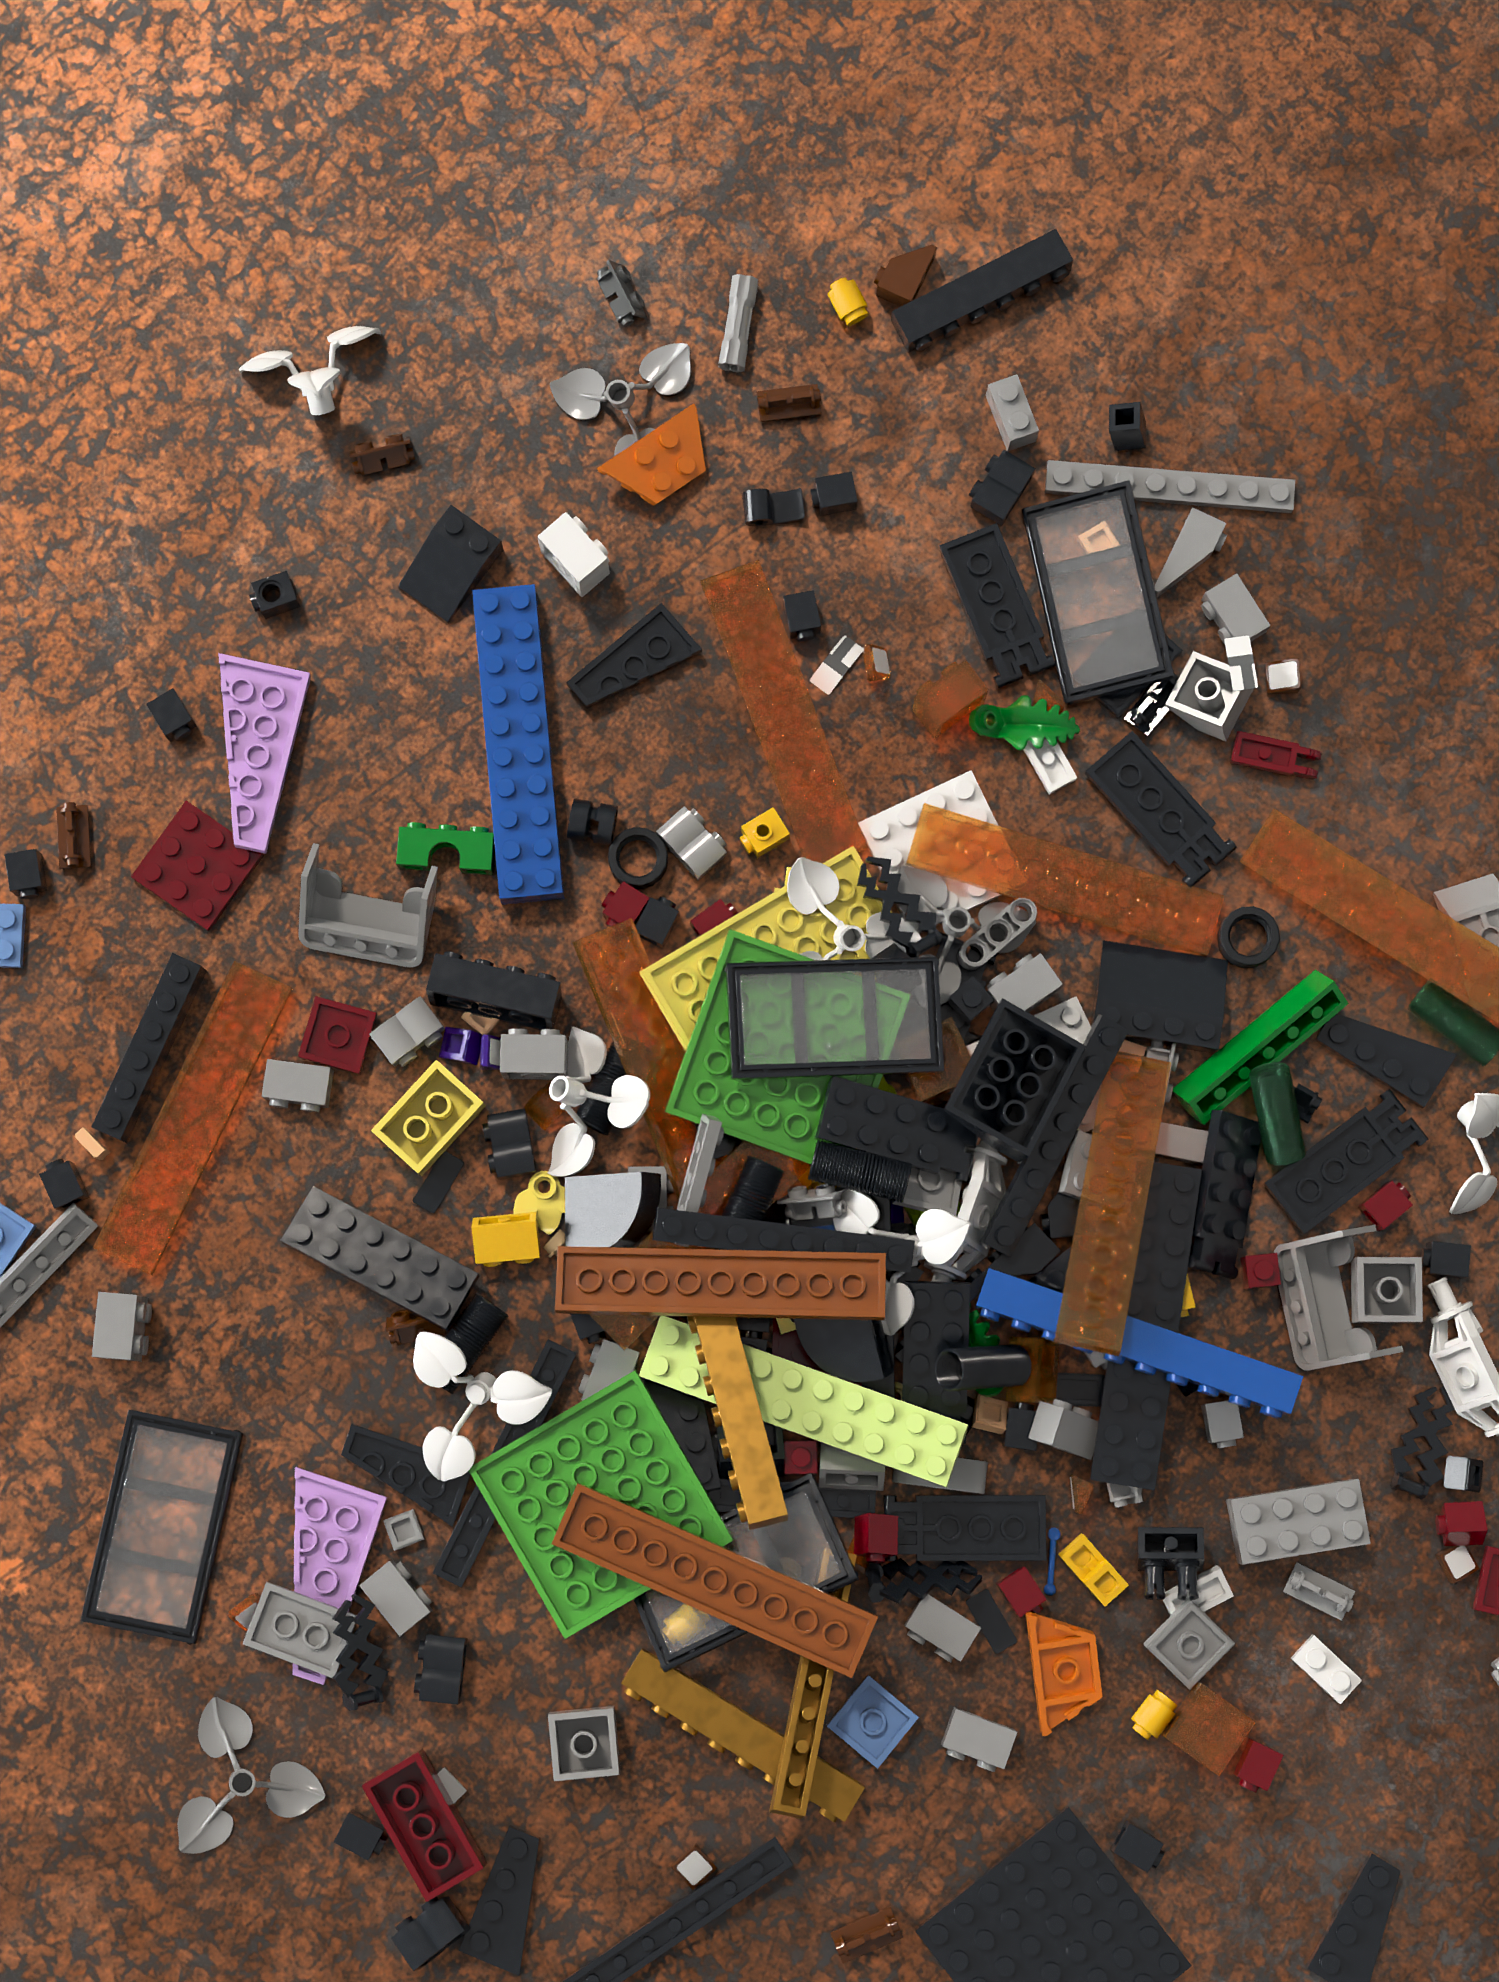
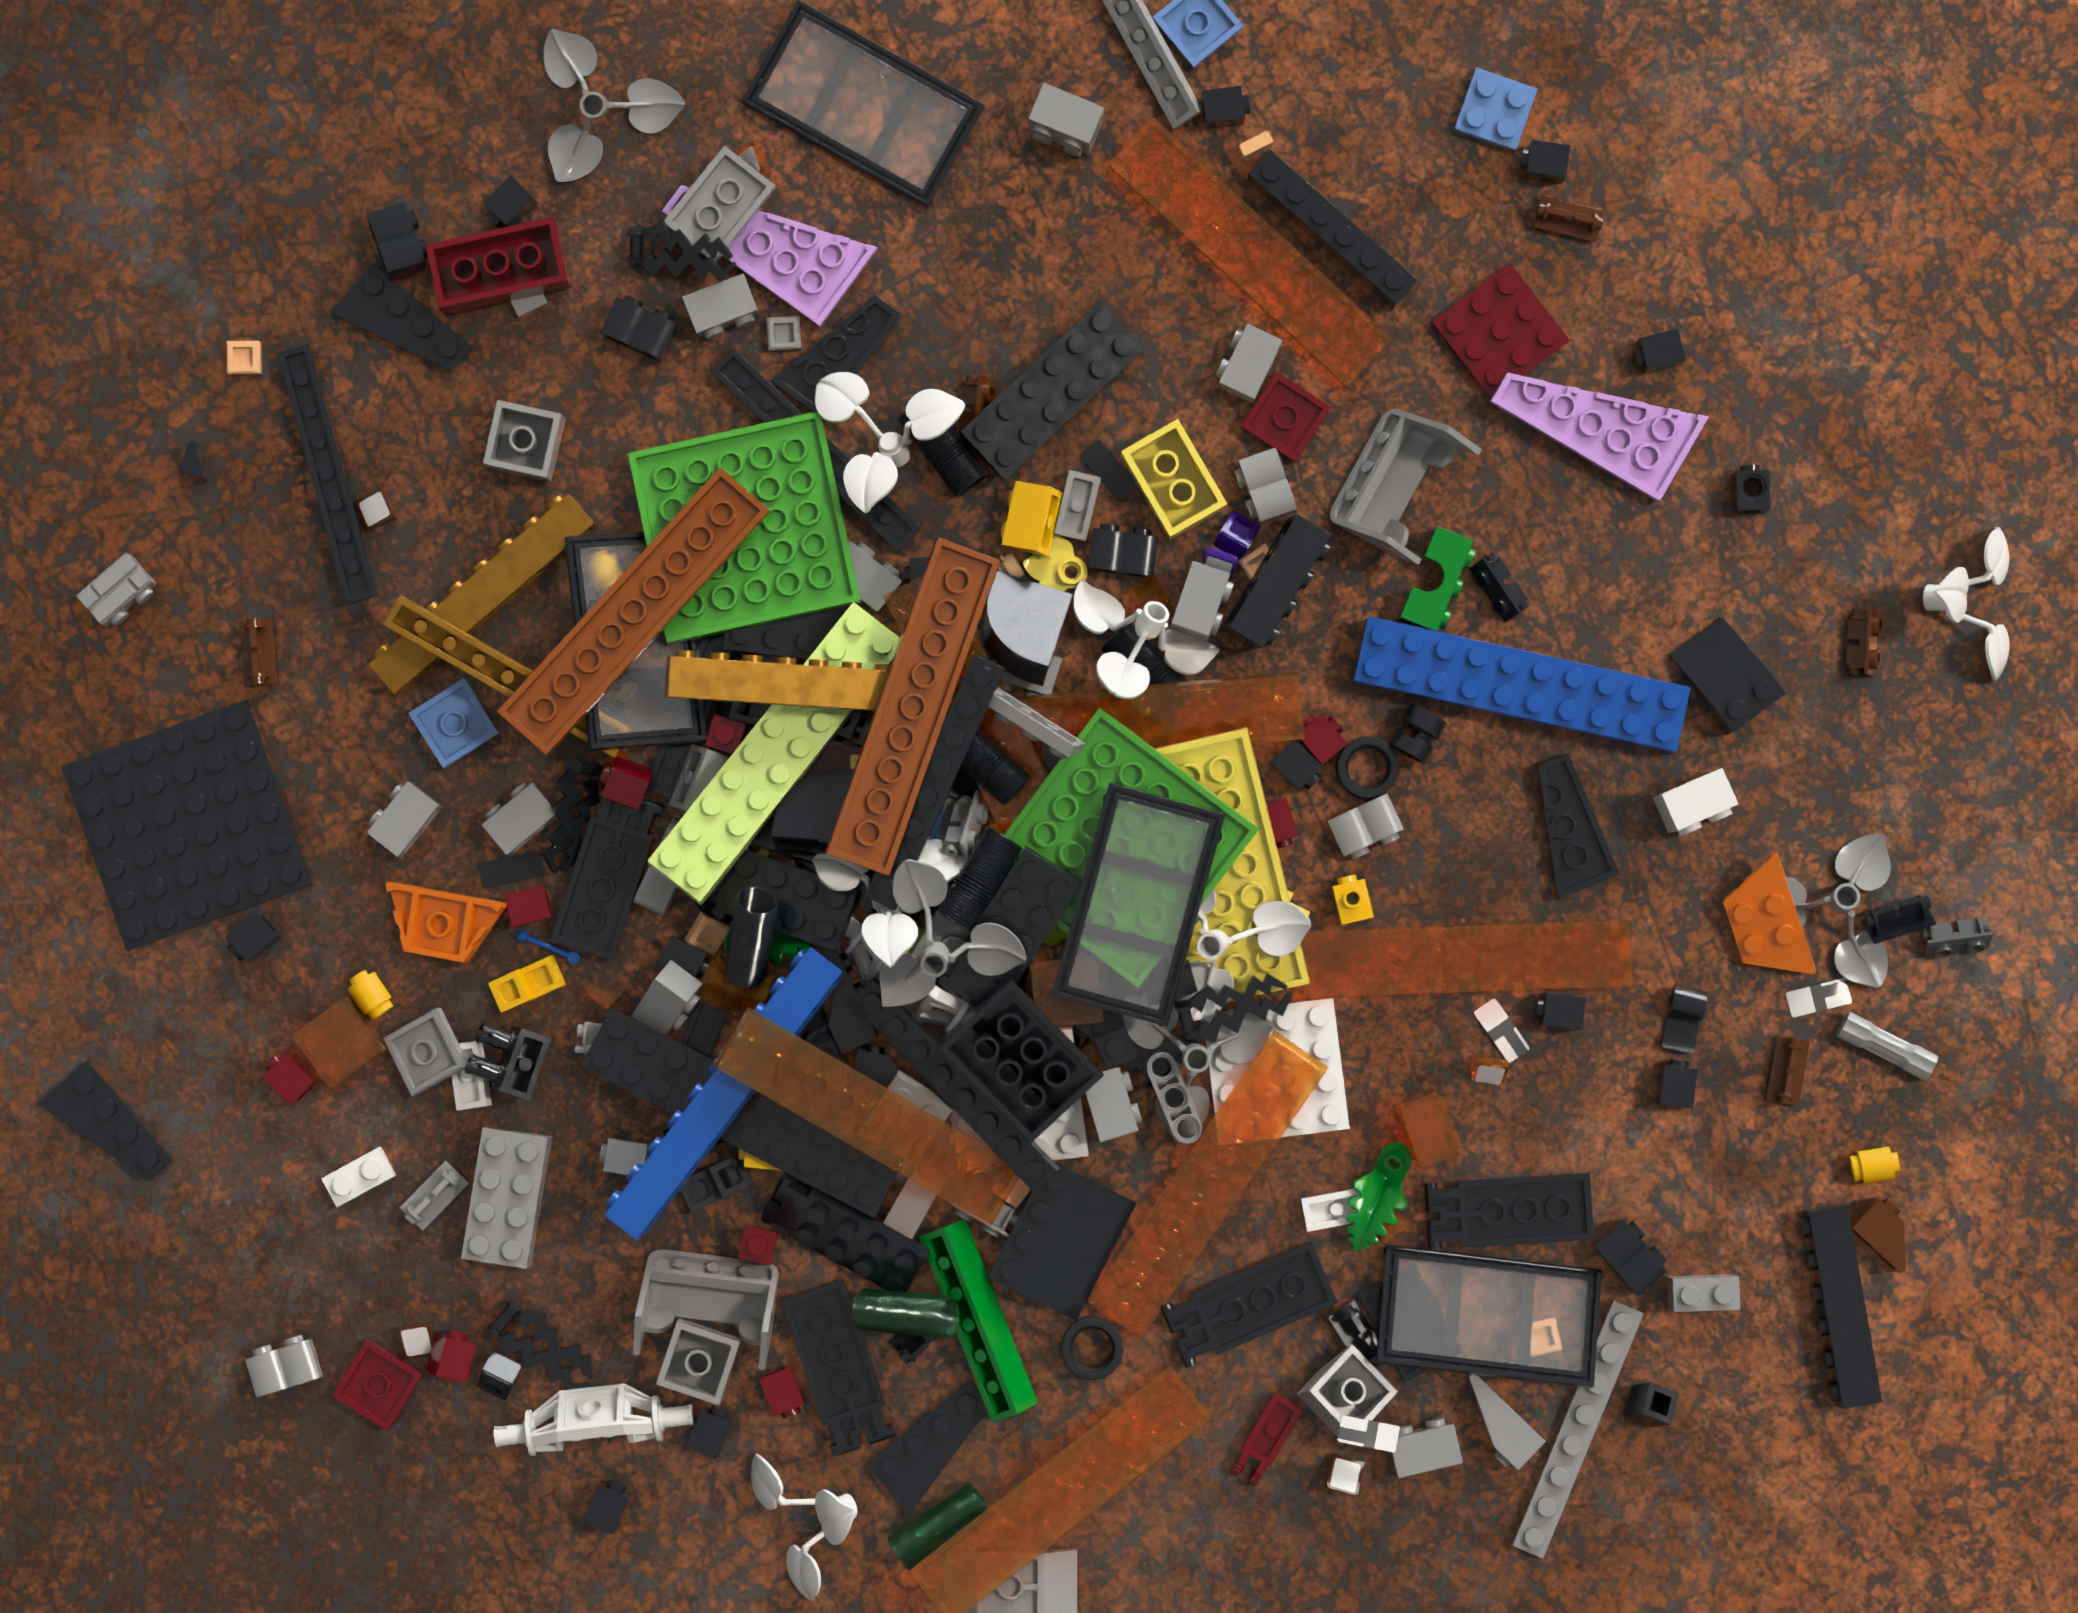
camera: 115 degrees right, 5 degrees up
none -> black slope [679,1154,752,1213]
none -> light grey plant [879,859,1027,1007]
none -> light grey plate [1054,470,1101,542]
none -> black hinge [1469,552,1529,623]
none -> white sticker [1786,978,1852,1017]
none -> black hinge [1862,895,1936,944]

